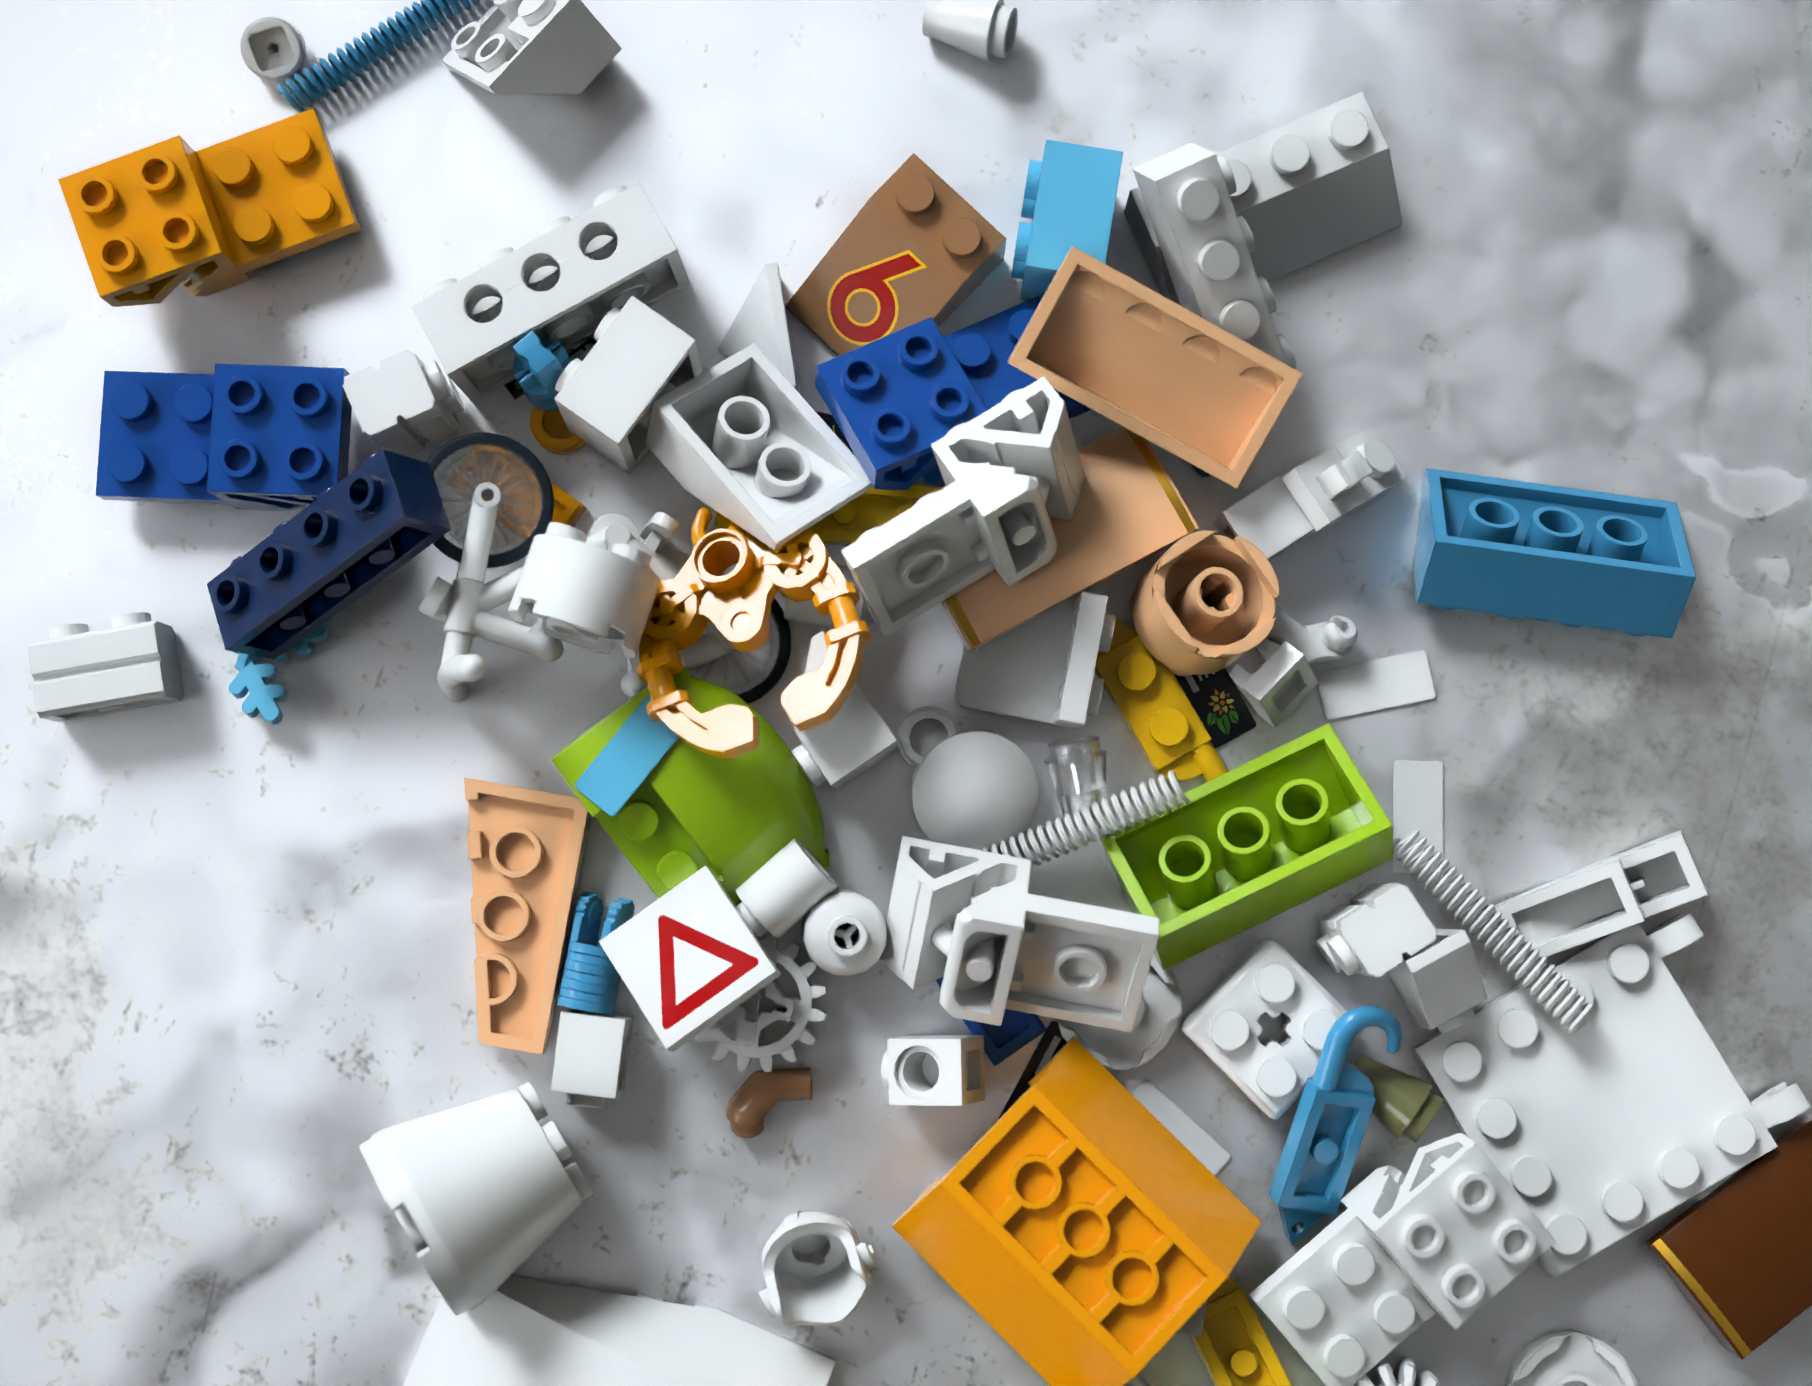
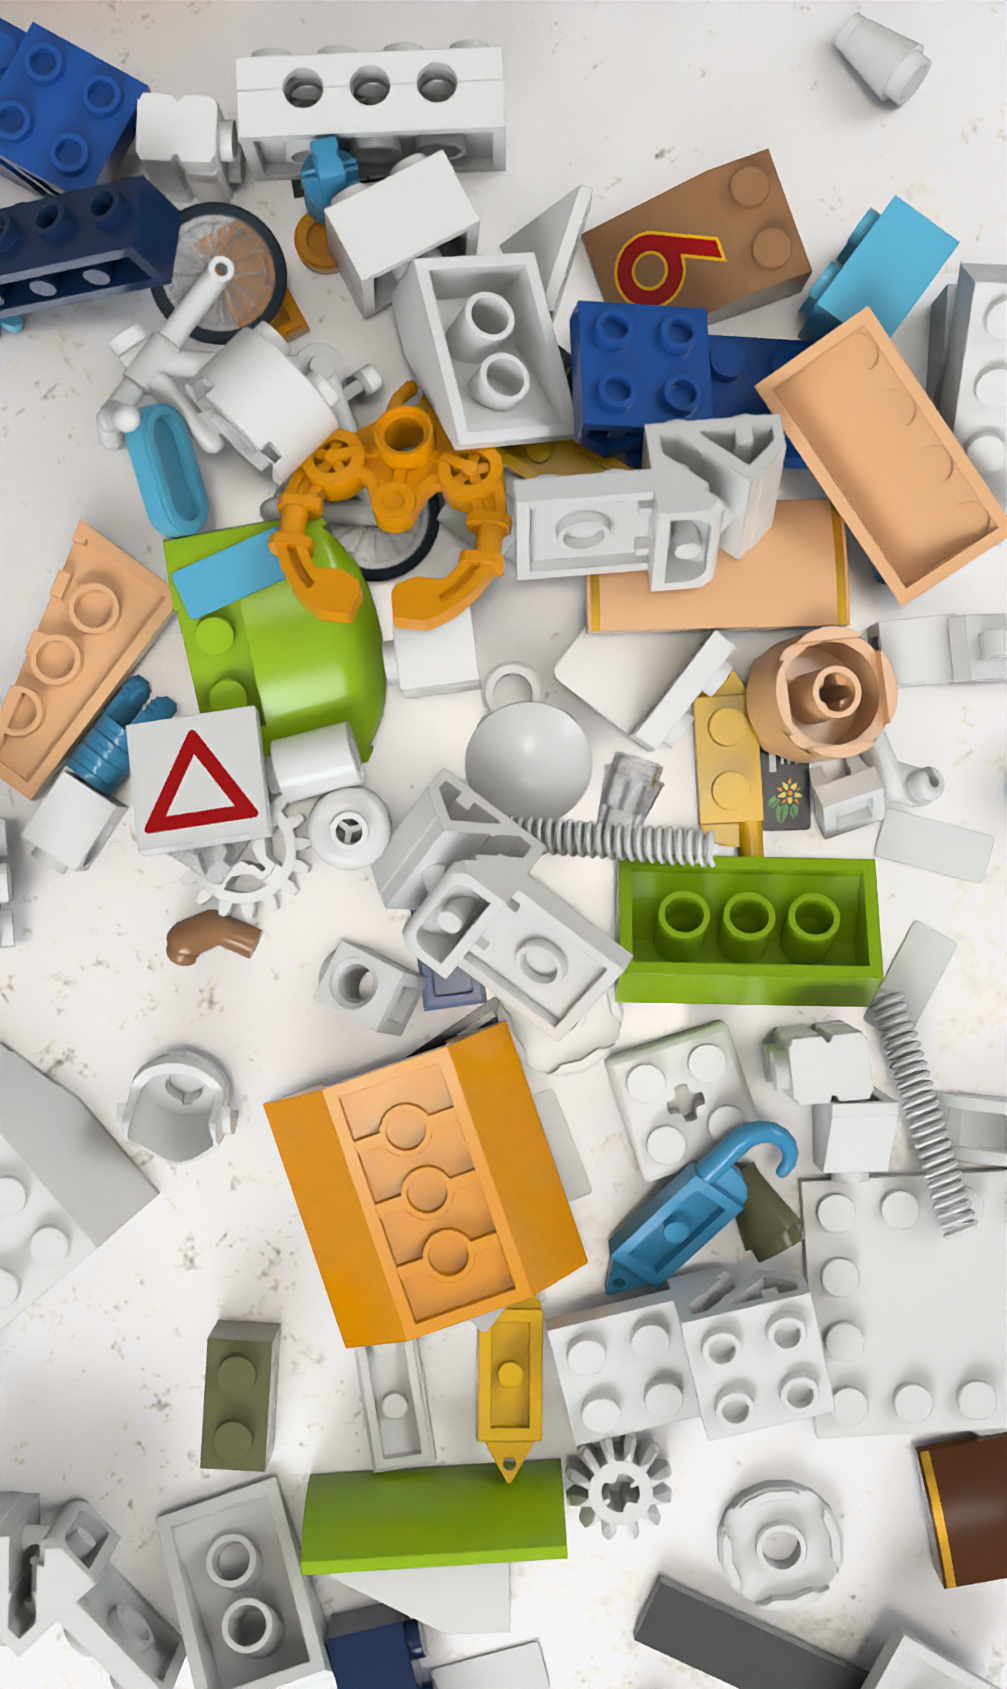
camera: 25 degrees right, 5 degrees up
none -> medium azure tile [125,403,209,538]

